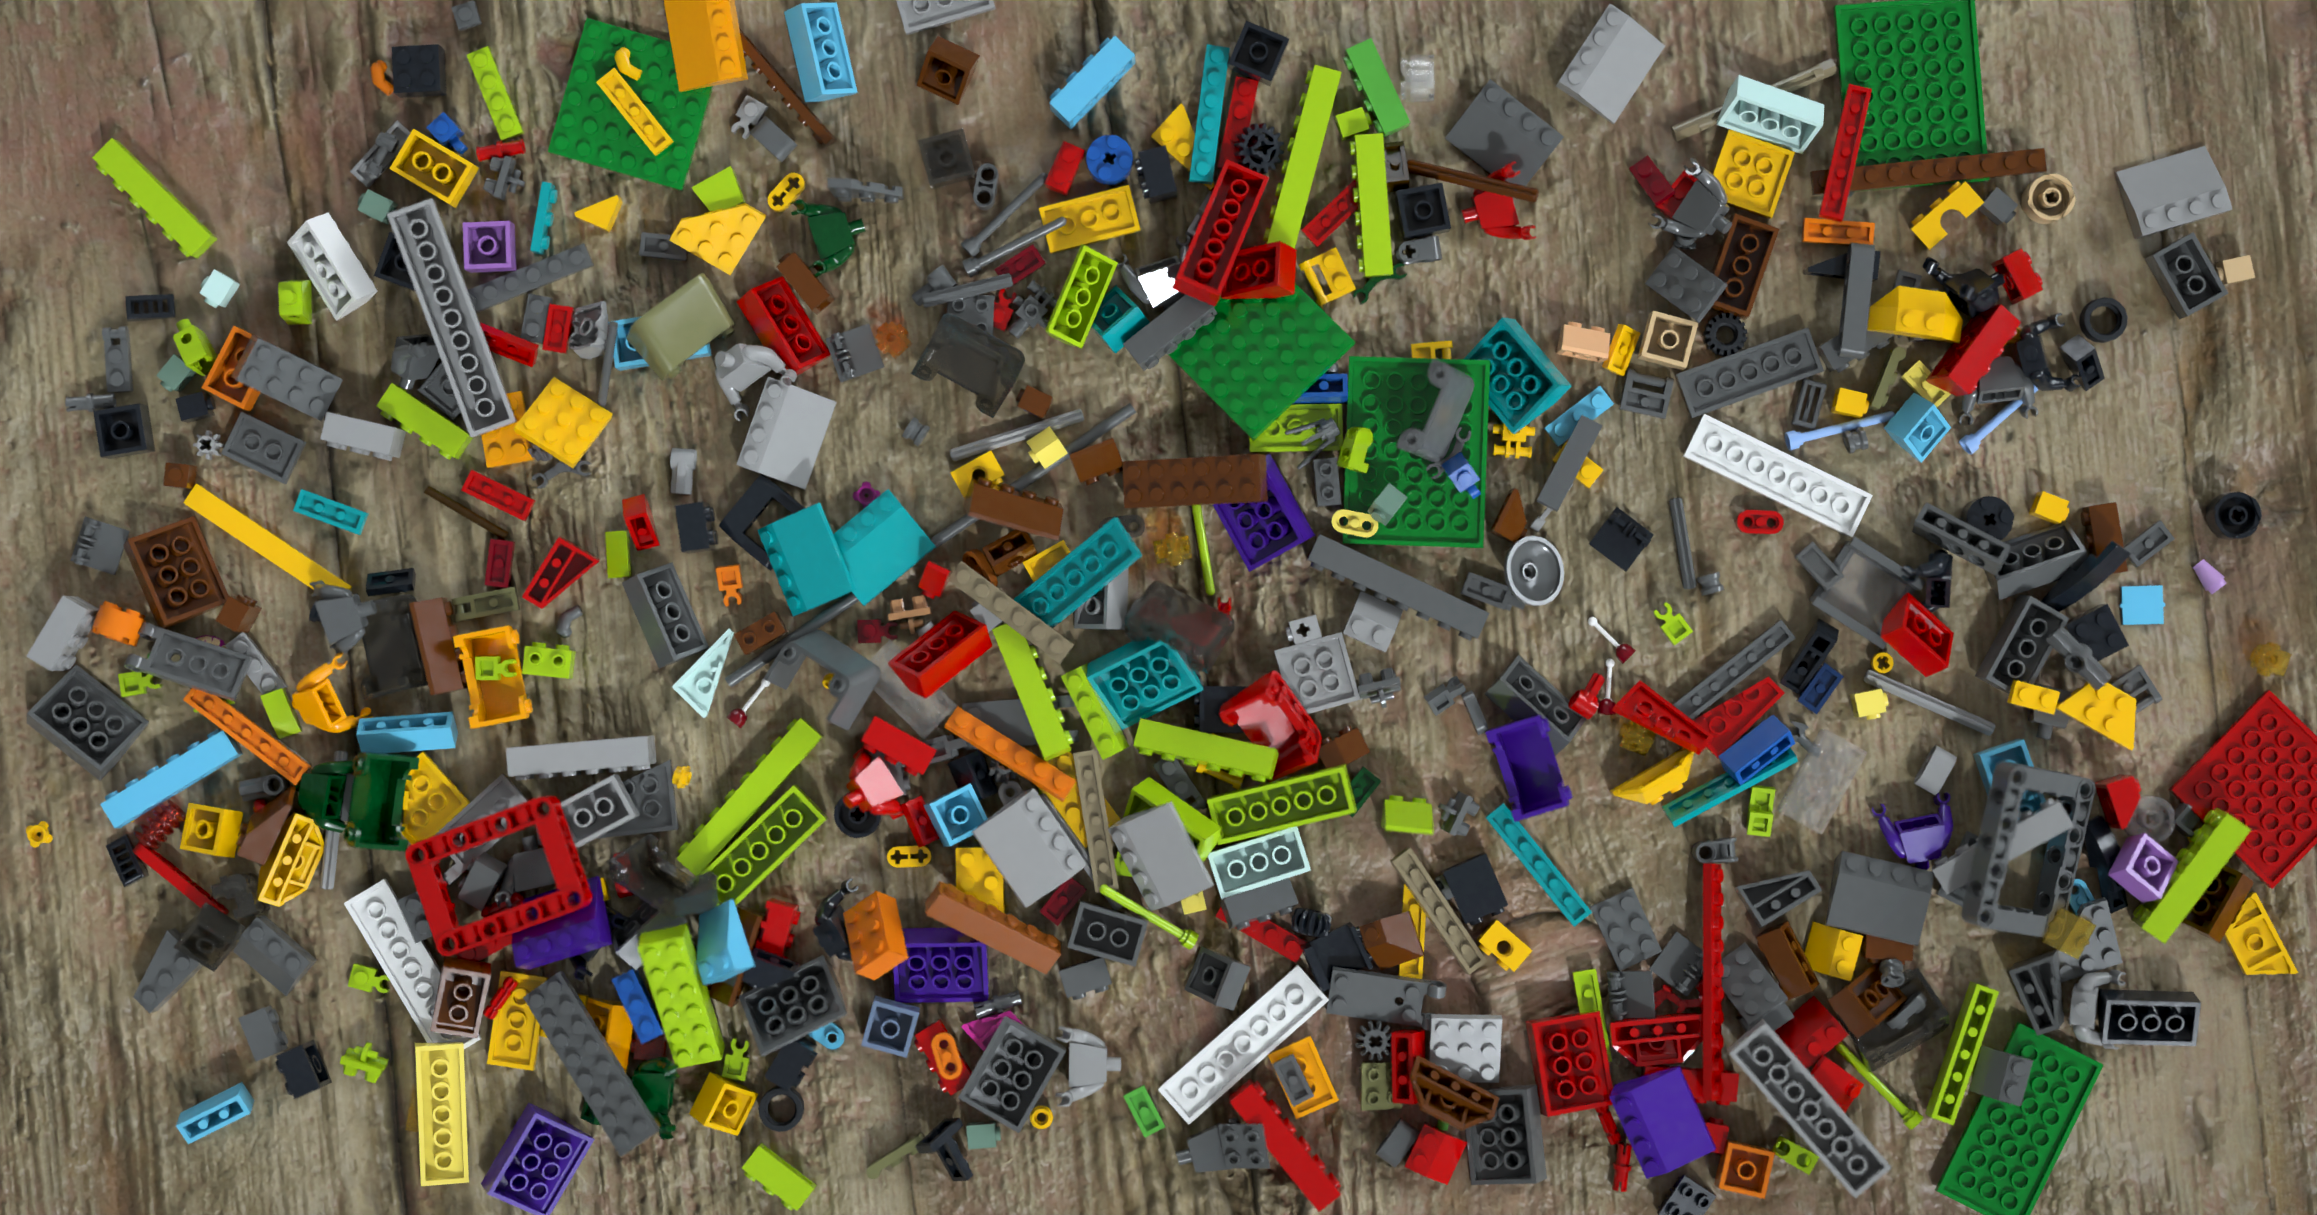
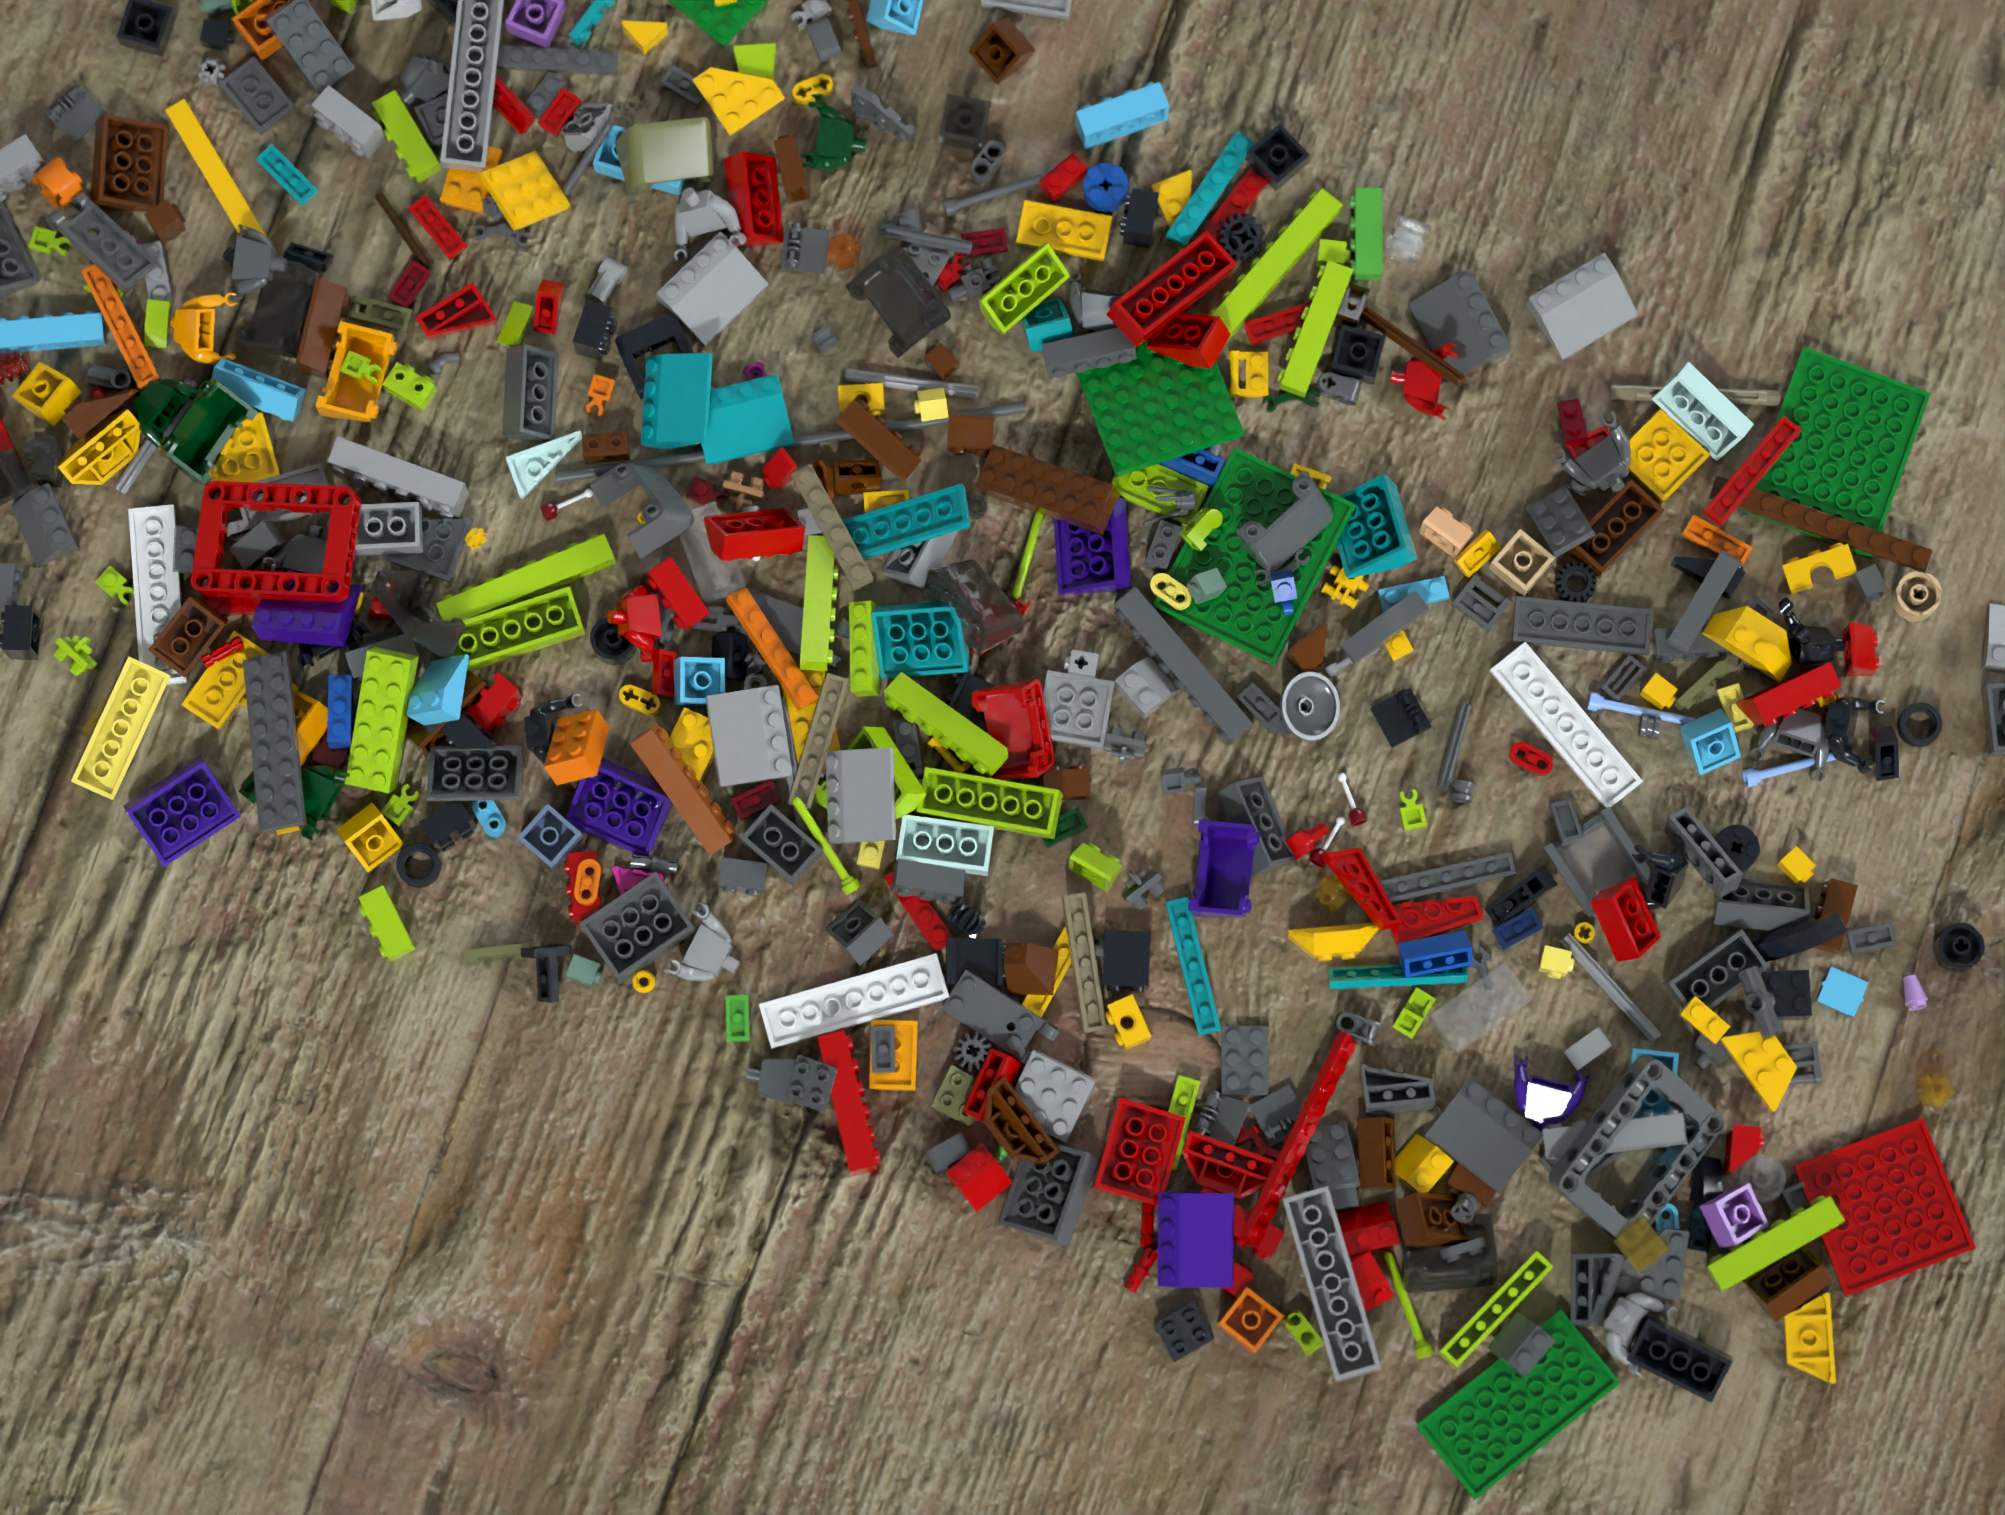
camera: 20 degrees right, 10 degrees down
reddish brown brick [163,462,197,489] -> none
dark grey piece [962,217,1067,278] -> none
clear yellow brick [1153,532,1192,567] -> none

